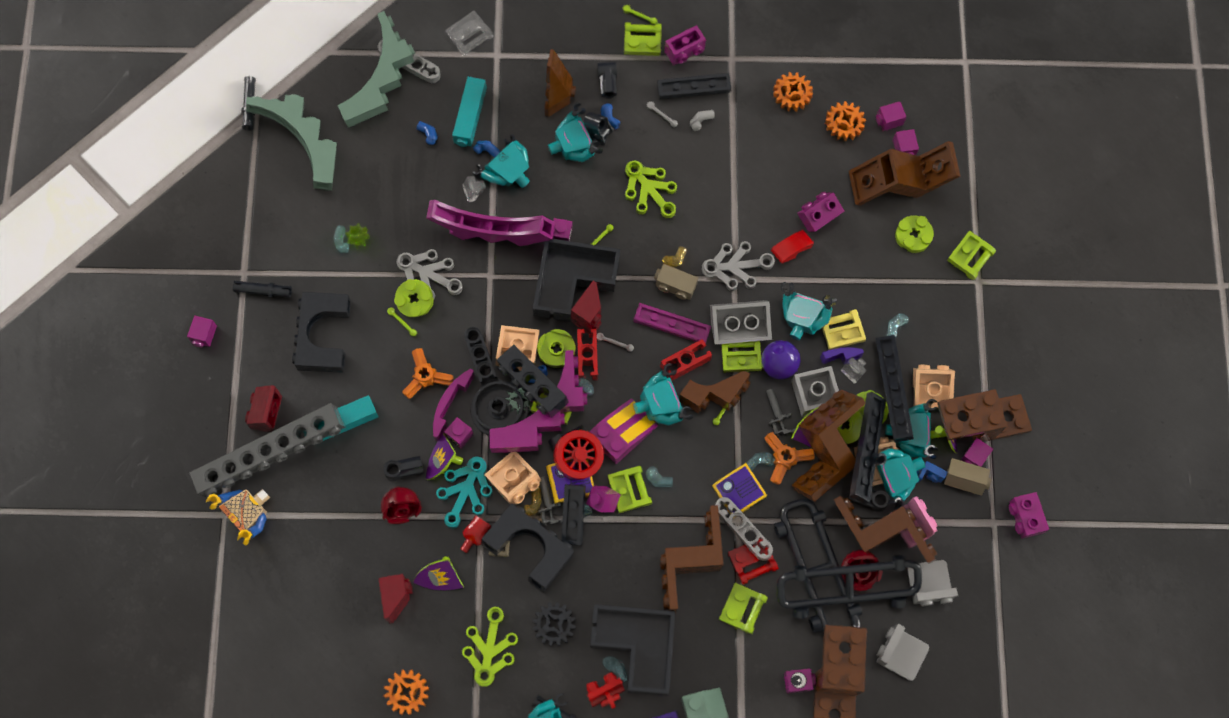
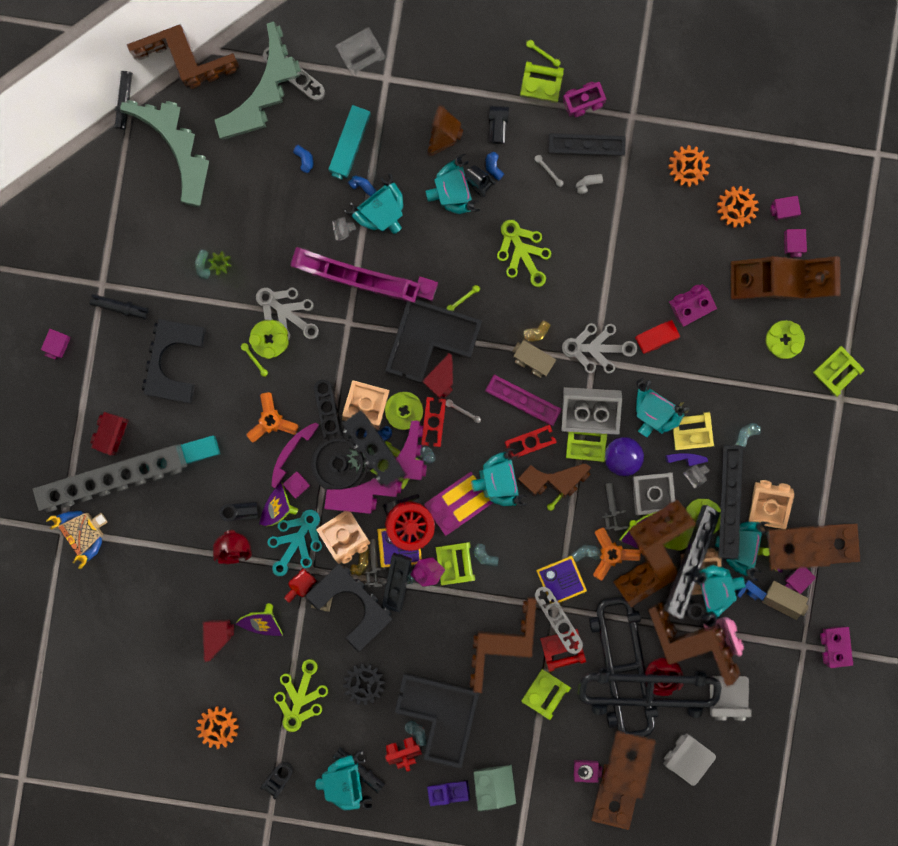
camera: 10 degrees right, 15 degrees up
none -> reddish brown bracket [127,24,240,89]

